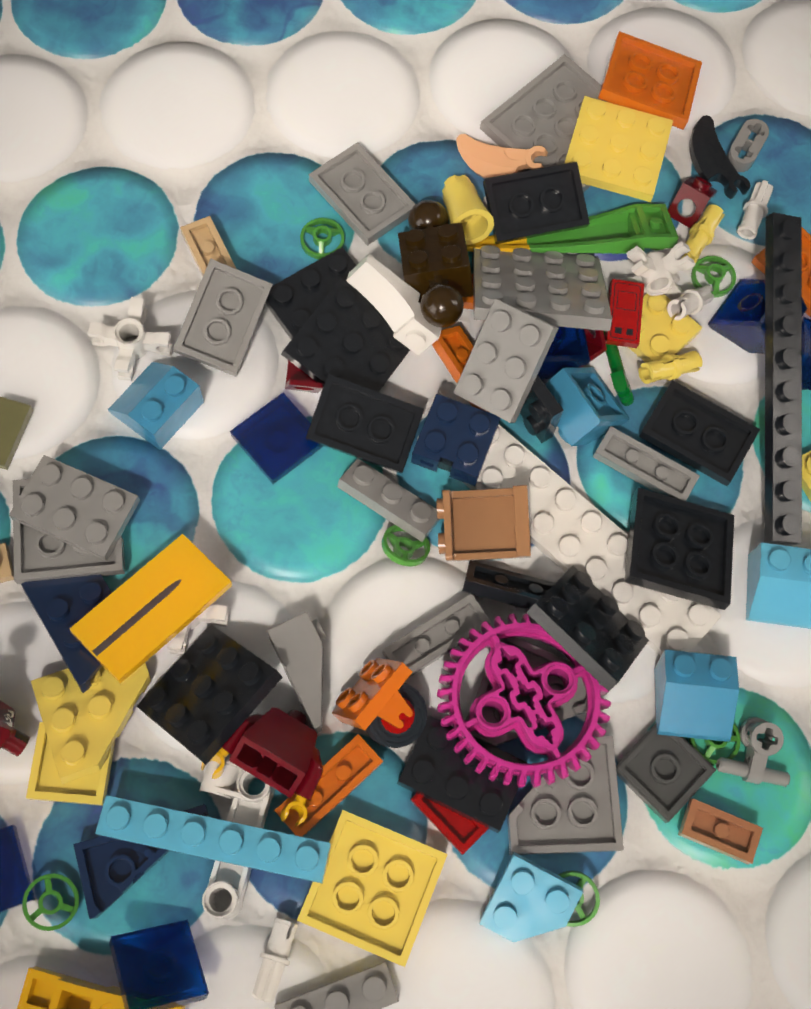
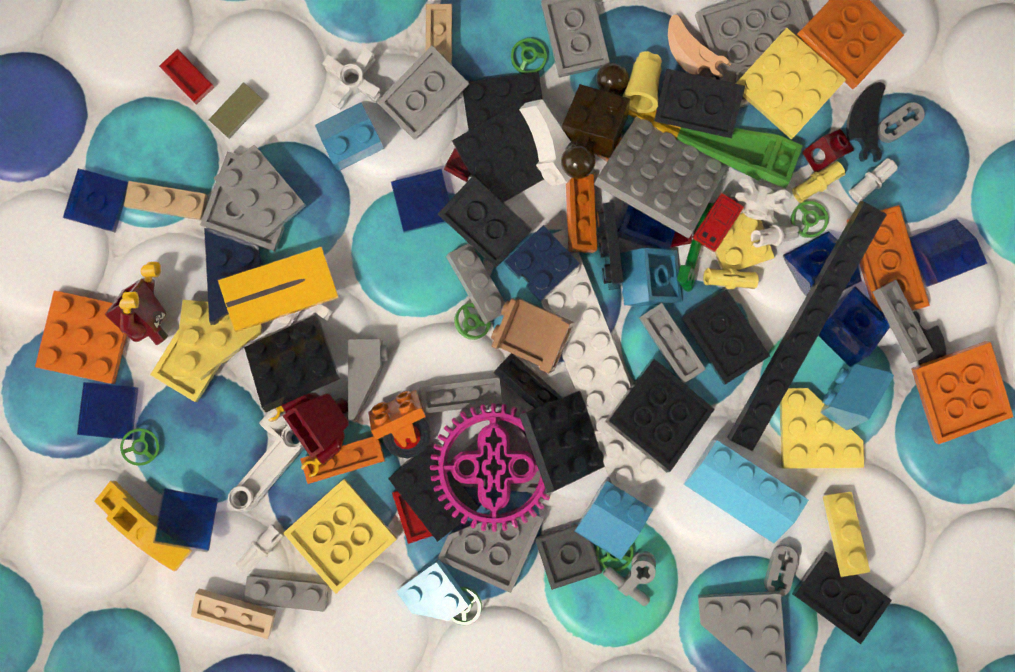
camera: 40 degrees right, 15 degrees up
dark blue wing [73,804,209,919] -> none
medium azure plate [95,795,332,884] -> none
light grey plate [453,298,559,423] -> none
nougat plate [678,798,763,864] -> none

